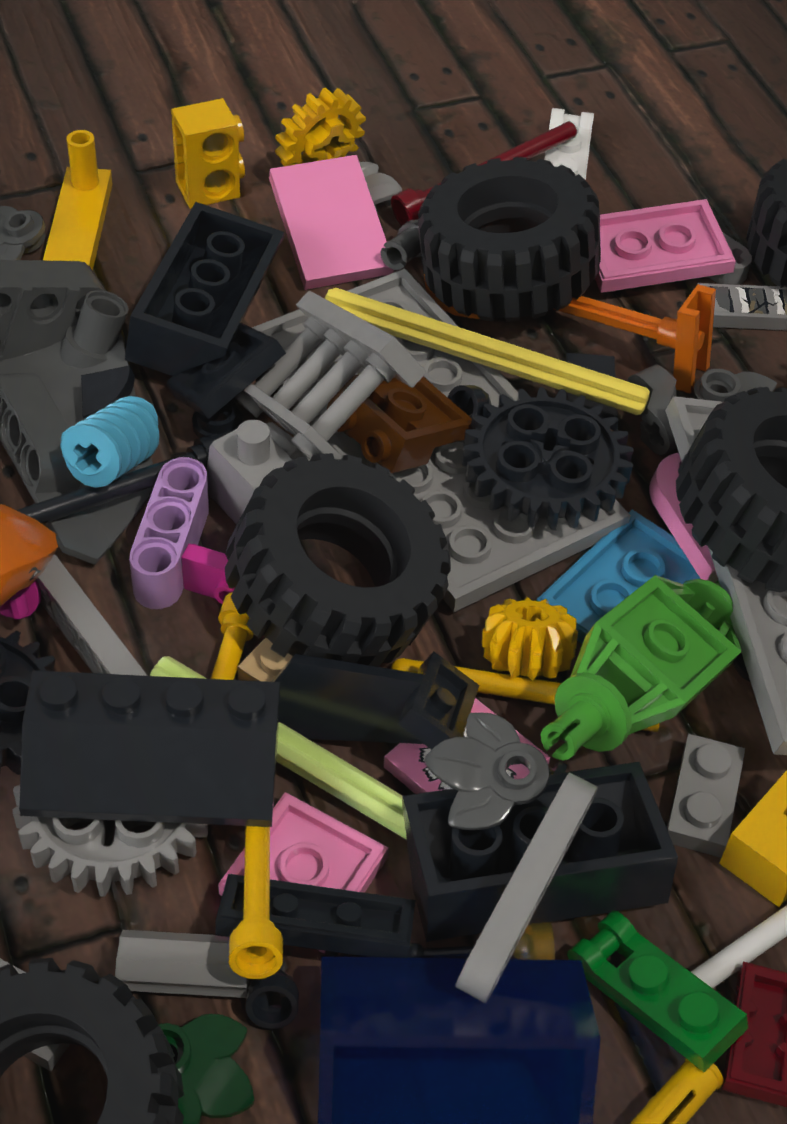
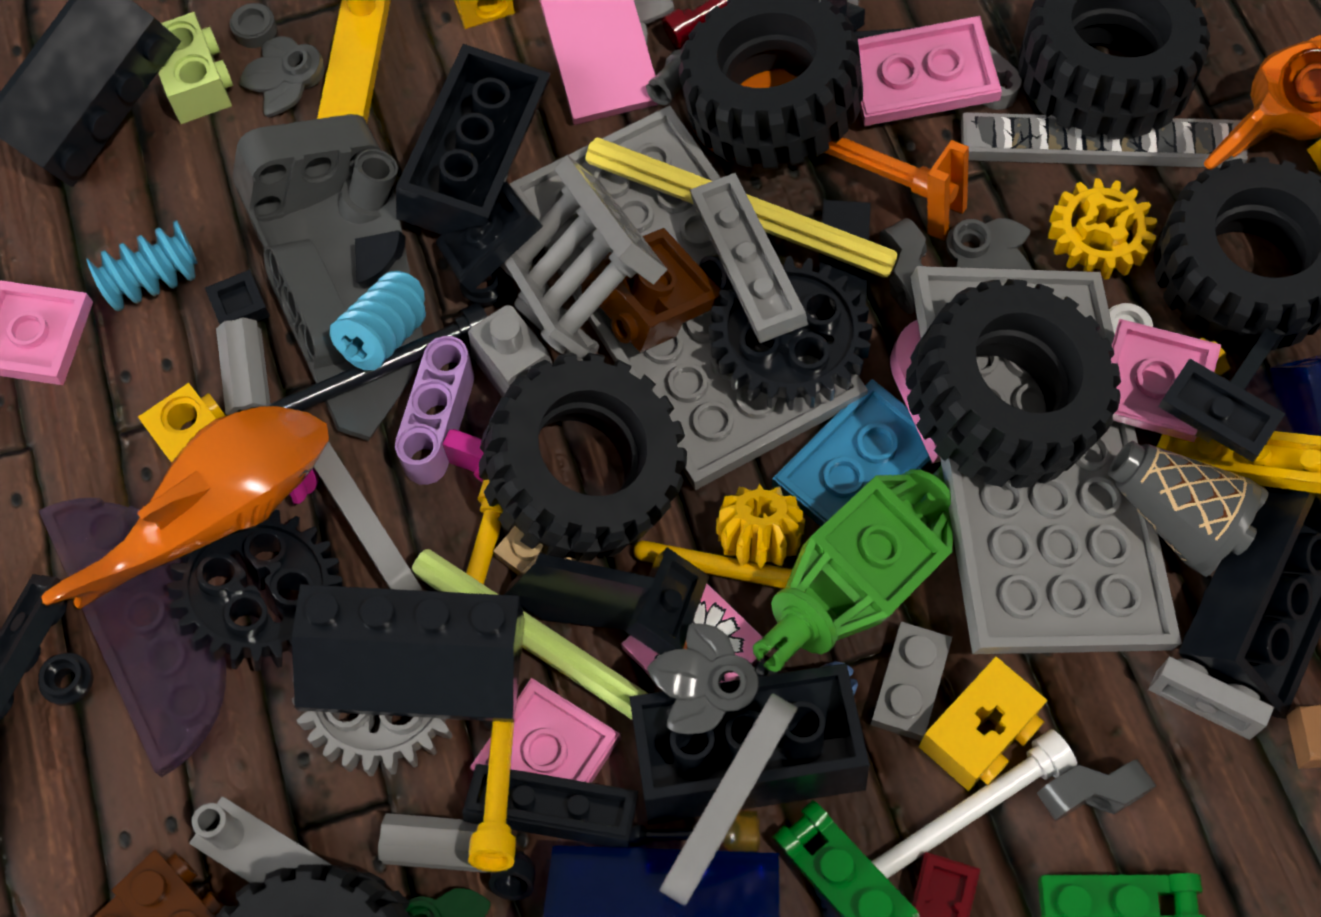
camera: 10 degrees right, 15 degrees up
none -> light grey plate [690,173,808,343]

